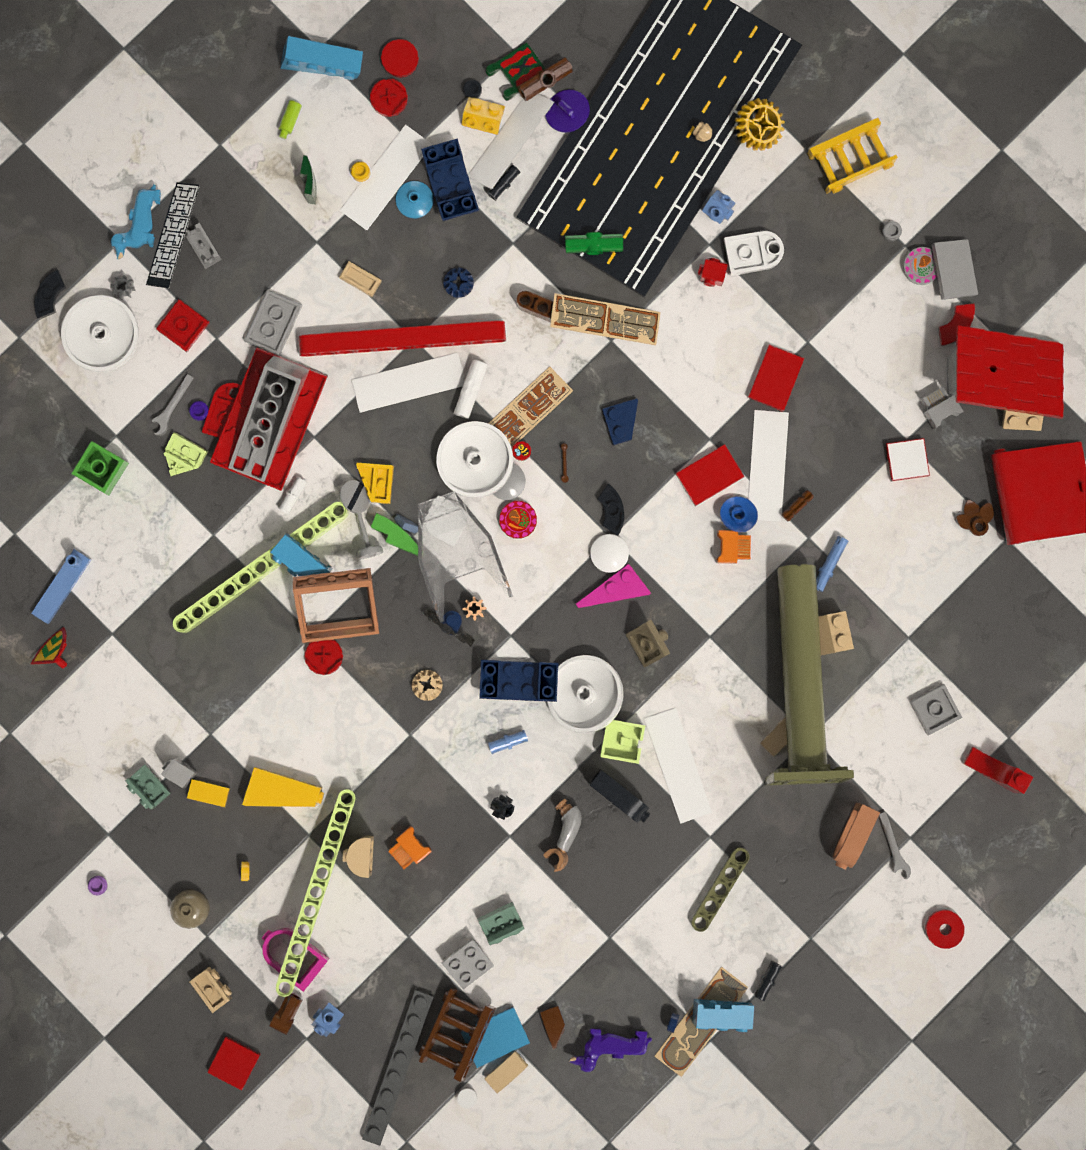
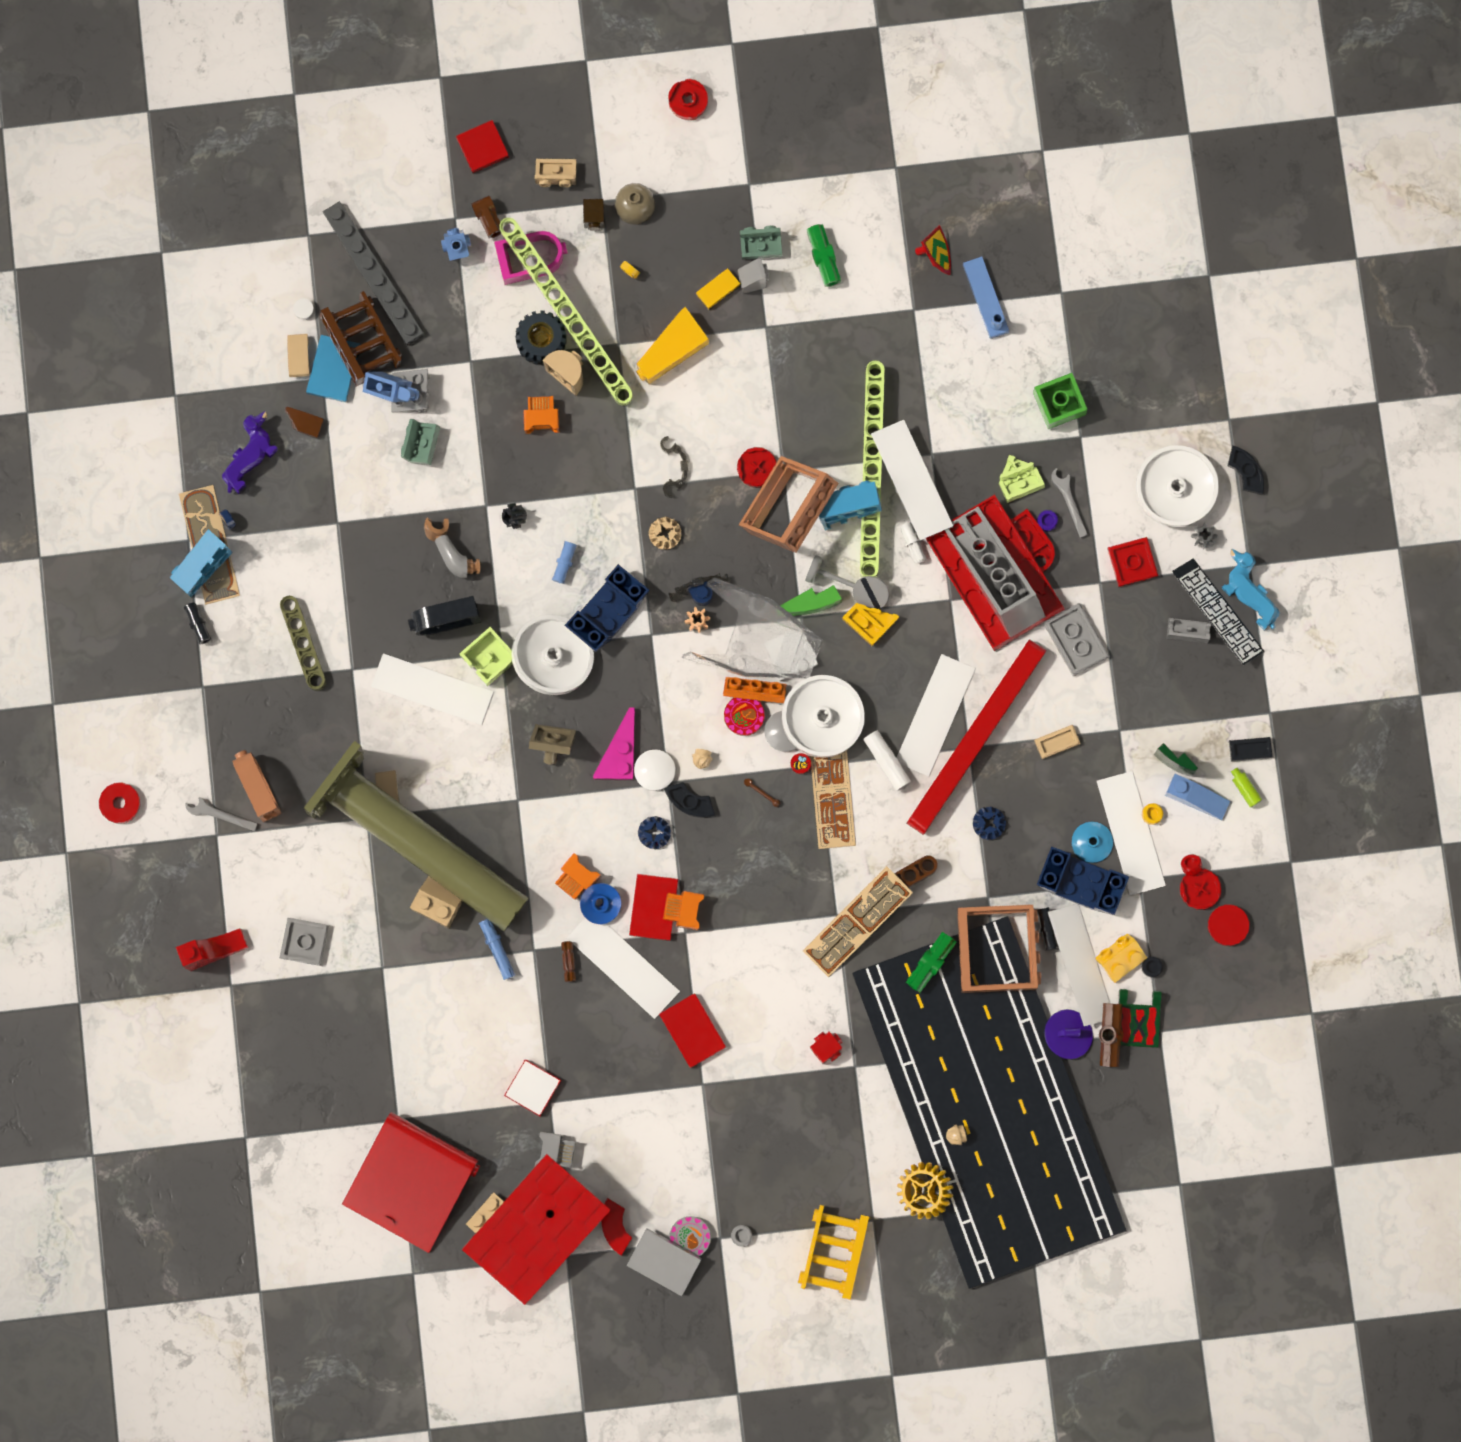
camera: 140 degrees right, 5 degrees down
medium lavender plate [88,876,108,896] -> none
dark azure wedge [280,36,363,80] -> none
sand blue tile [394,514,420,533] -> none
dark blue wing [602,398,638,446] -> none
medium blue brick [702,190,736,224] -> none
white plate [724,231,784,276] -> none
reddish brown plate [956,500,994,536] -> none
none -> medium blue brick [362,372,419,402]
none -> black wheel [515,310,567,365]
none -> dark brown brick [583,199,605,231]
none -> dark blue gear [638,816,671,849]
none -> clear smoke piece [660,436,689,498]
none -> orange piece [663,891,704,930]
none -> red plate [668,79,708,120]
none -> tan plate [692,749,712,769]
none -> orange tile [723,677,787,703]
none -> green piece [807,224,841,287]
none -> white sticker [871,420,953,540]
none -> nougat window [957,905,1041,993]
none -> medium blue slope [1165,774,1230,821]
none -> red tile [1181,854,1202,875]
none -> black tile [1229,737,1273,762]

